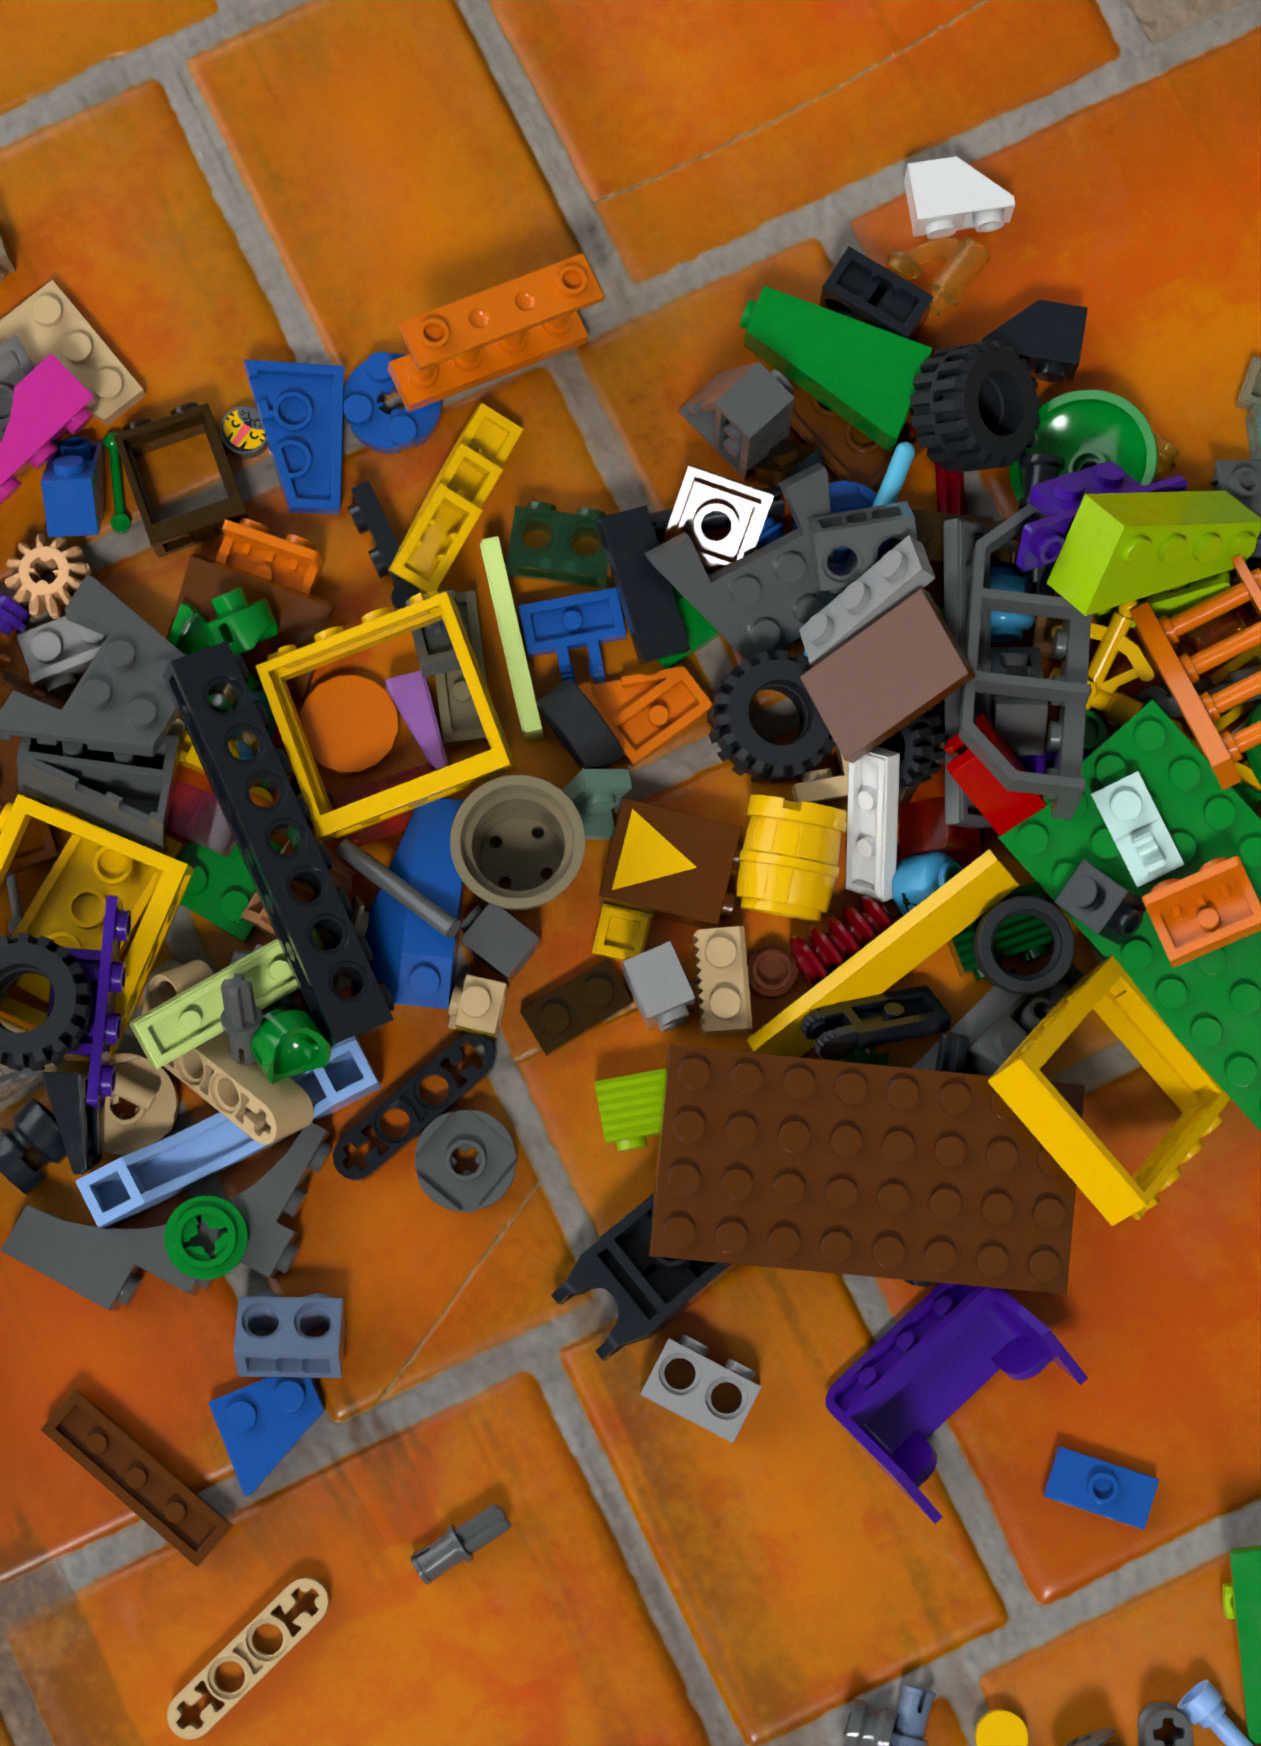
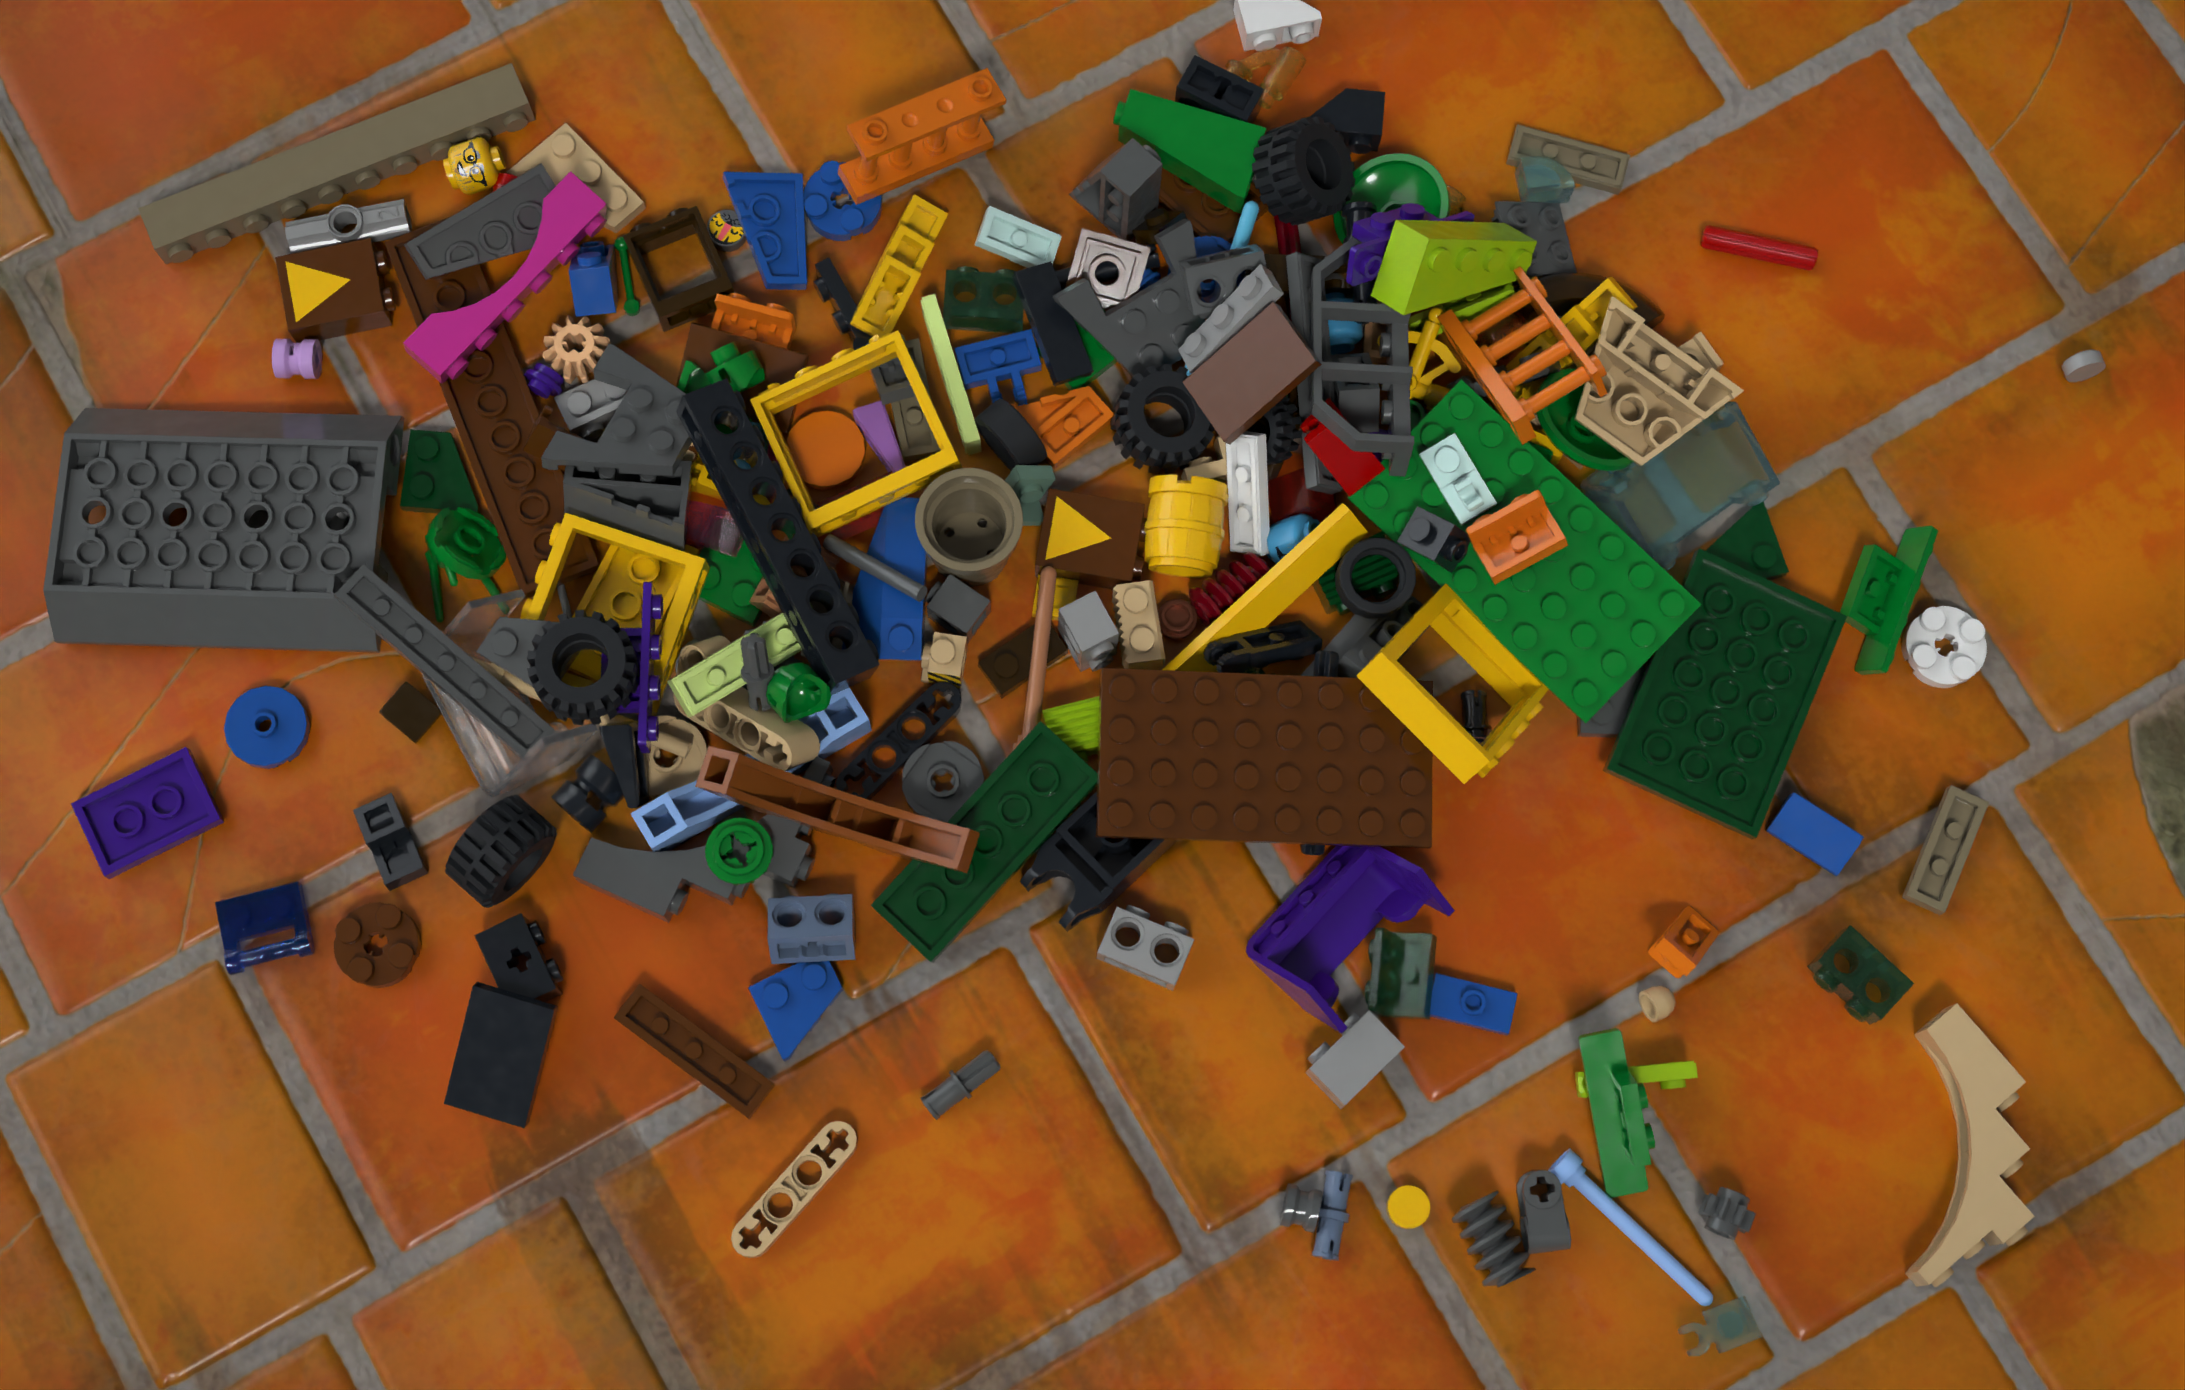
camera: 10 degrees left, 5 degrees down
none -> dark orange arch [695,746,980,874]
none -> dark green plate [871,721,1098,963]
none -> light aqua plate [974,206,1062,268]
none -> nougat piece [1012,566,1057,751]
none -> light grey brick [1306,1010,1405,1110]
none -> bracket [1365,928,1437,1020]
none -> black pin [1460,690,1492,744]

